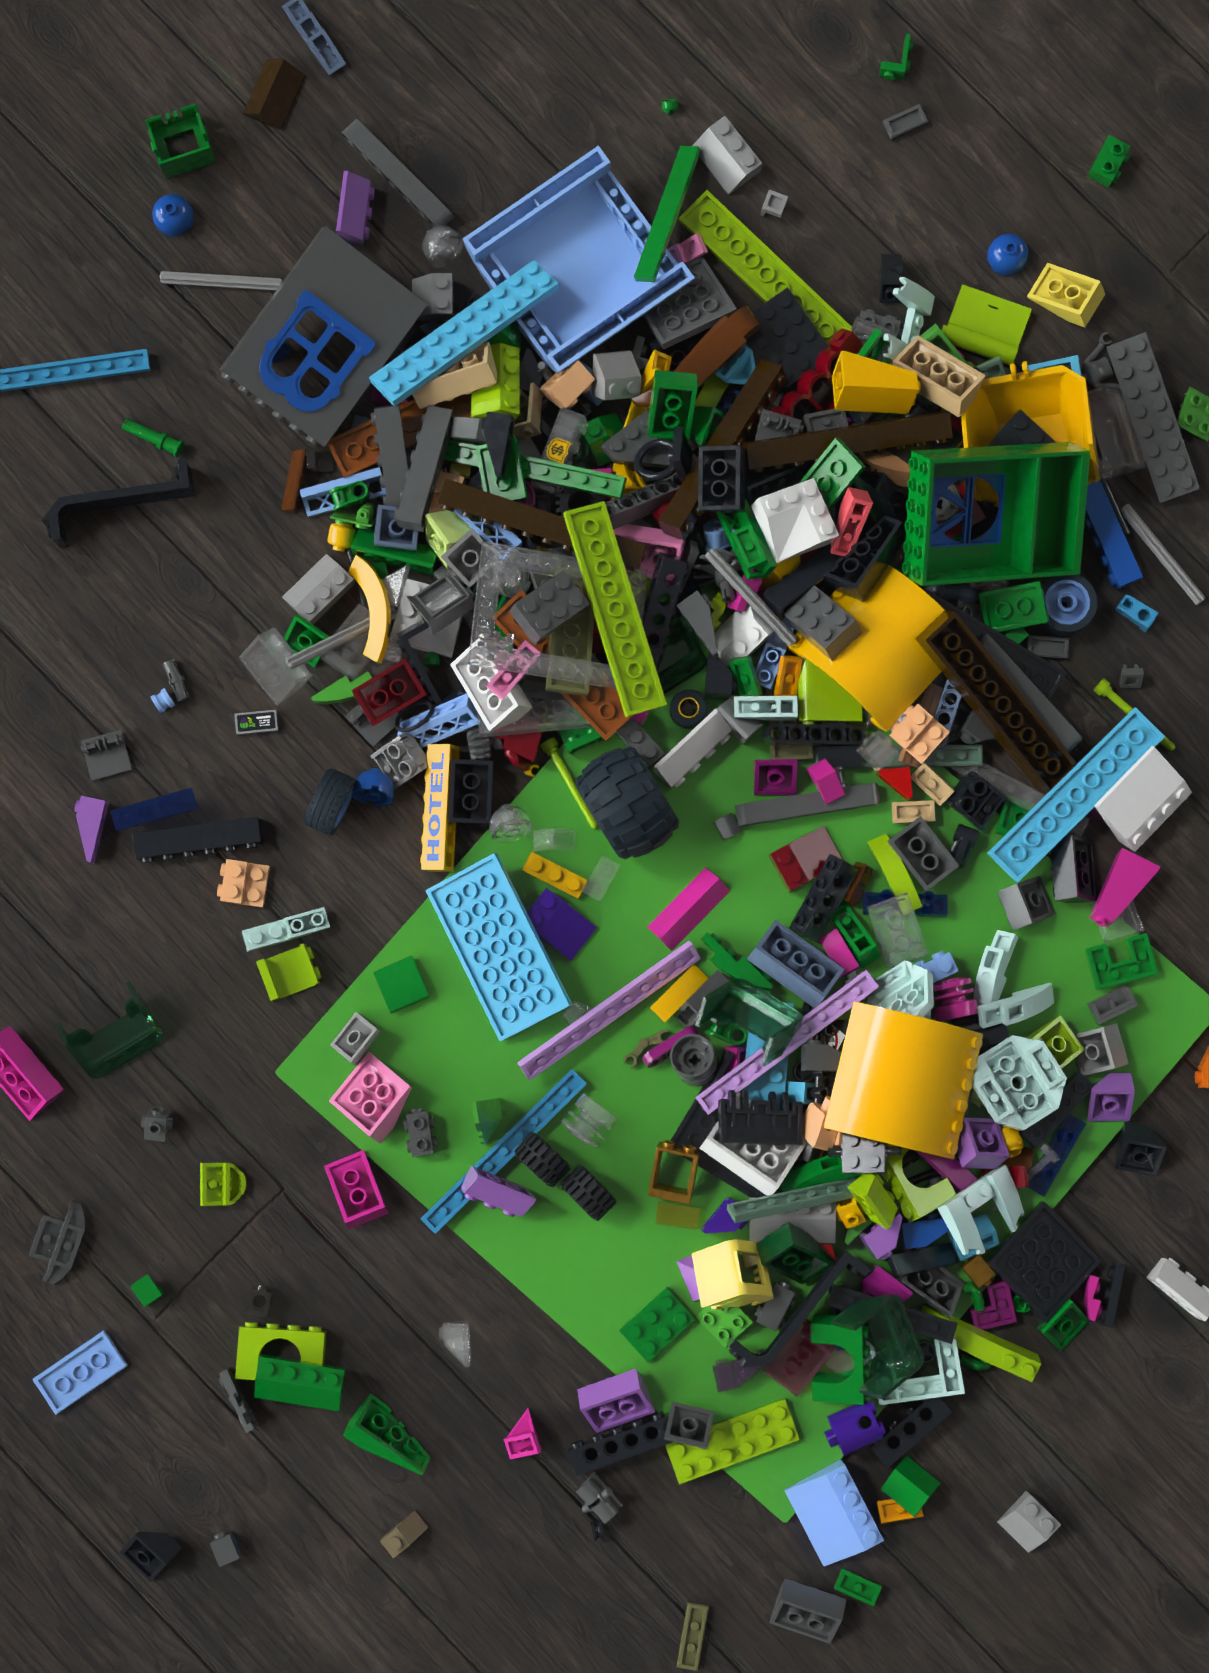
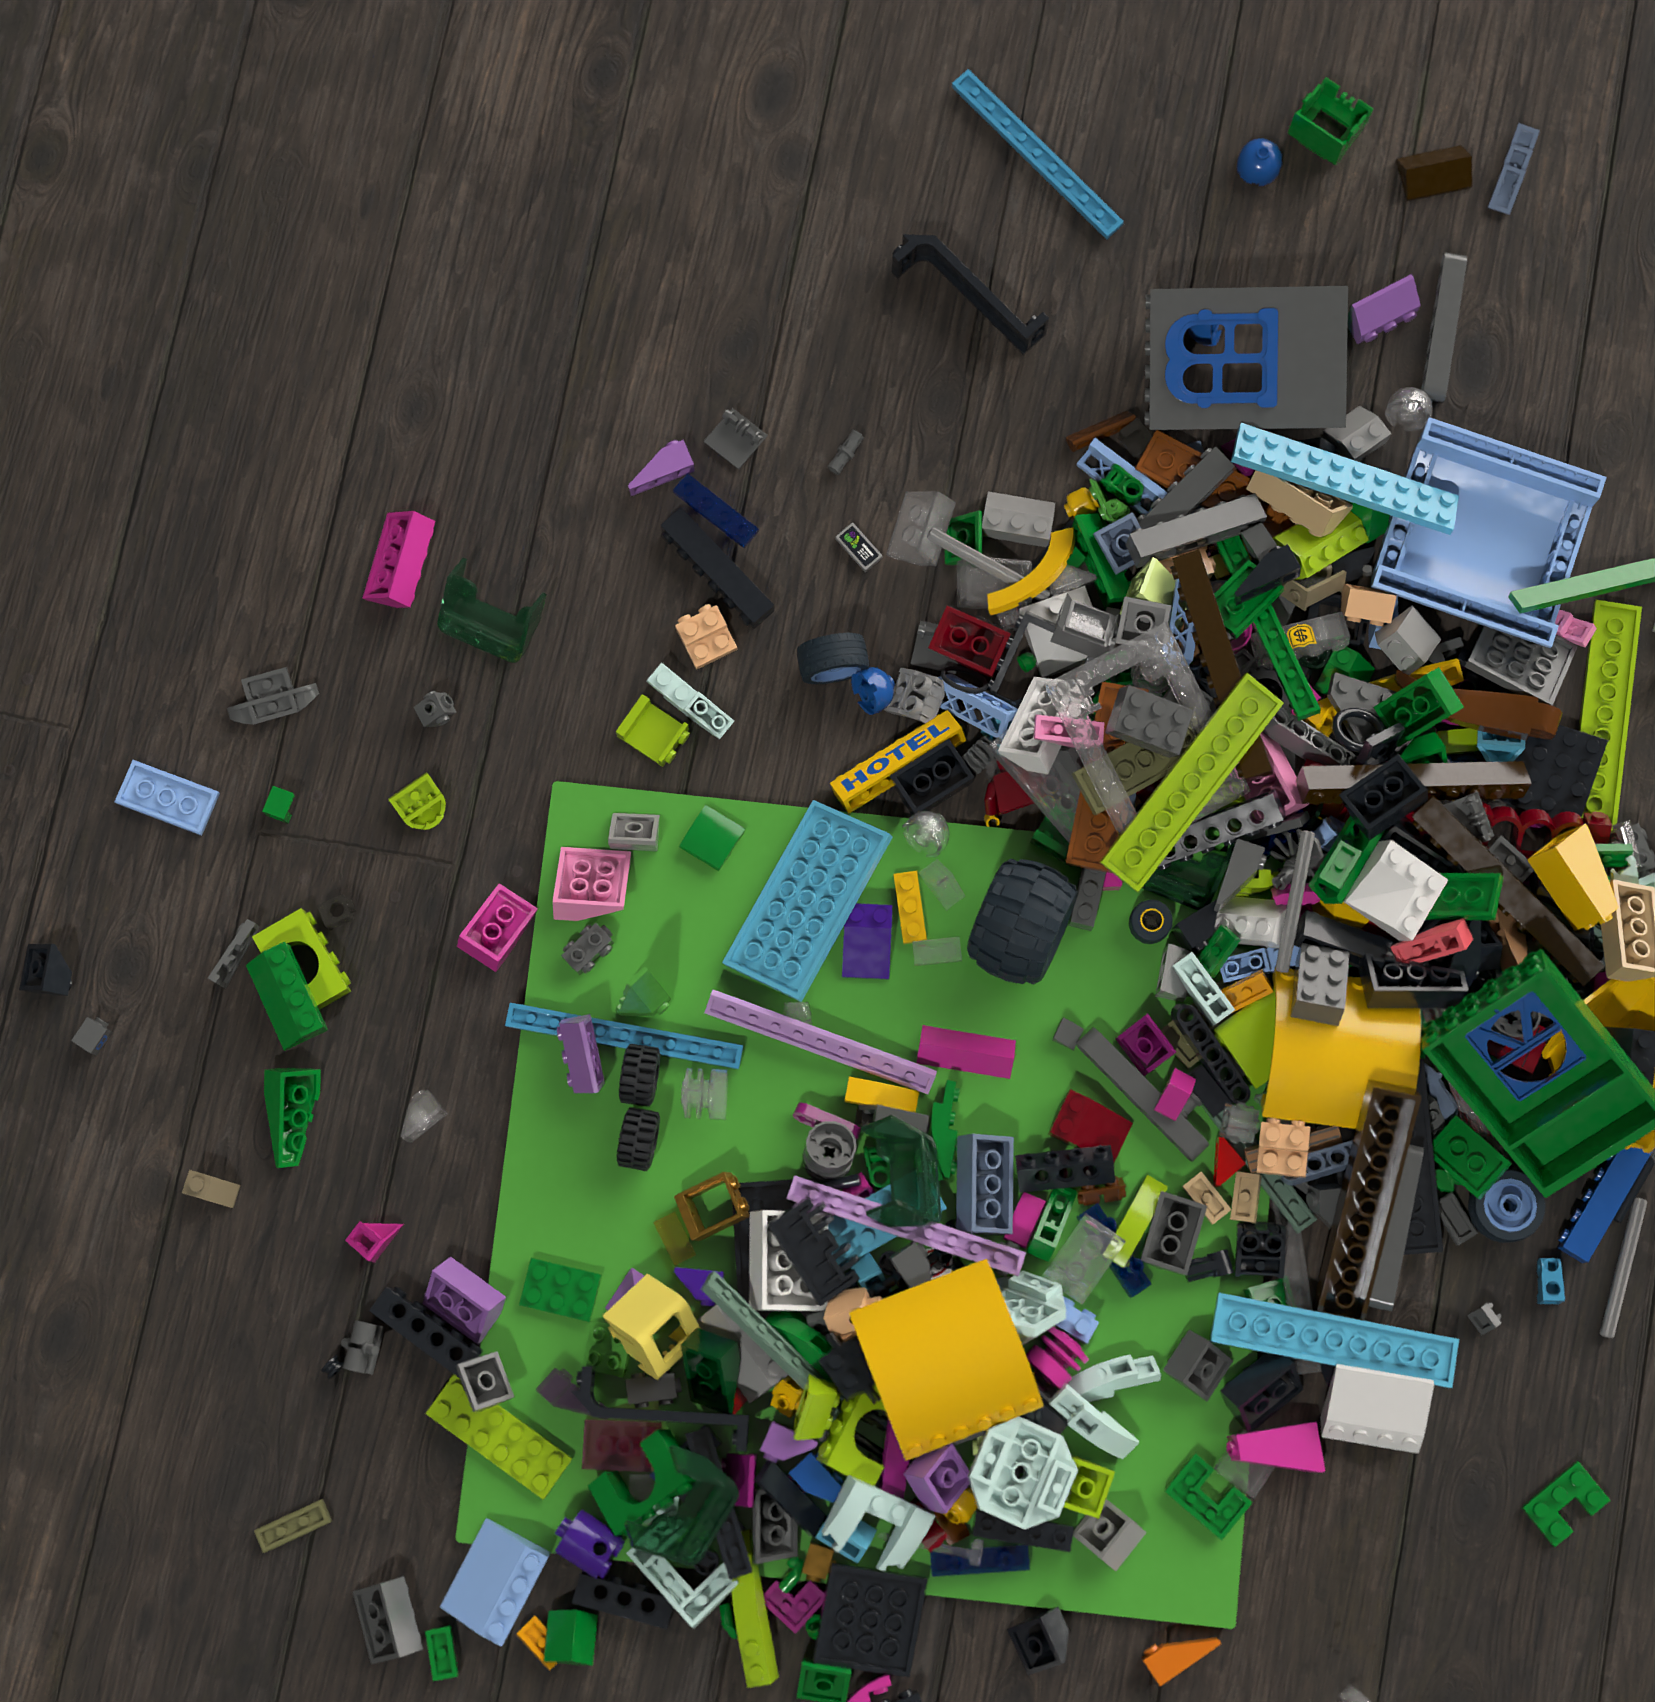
camera: 60 degrees right, 5 degrees down
green pin [122,418,185,458] -> none
light blue wheel [150,688,176,714] -> none
light grey axle [160,271,283,291] -> none
bright green slope [311,672,372,704] -> none
lime piece [540,737,599,829] -> none
olive piece [623,1030,668,1068] -> none
white slope [653,708,732,789] -> none
dark grey hinge [1087,985,1138,1025] -> none
medium lavender slope [1087,1073,1135,1121] -> none
lime piece [1093,678,1175,751] -> none

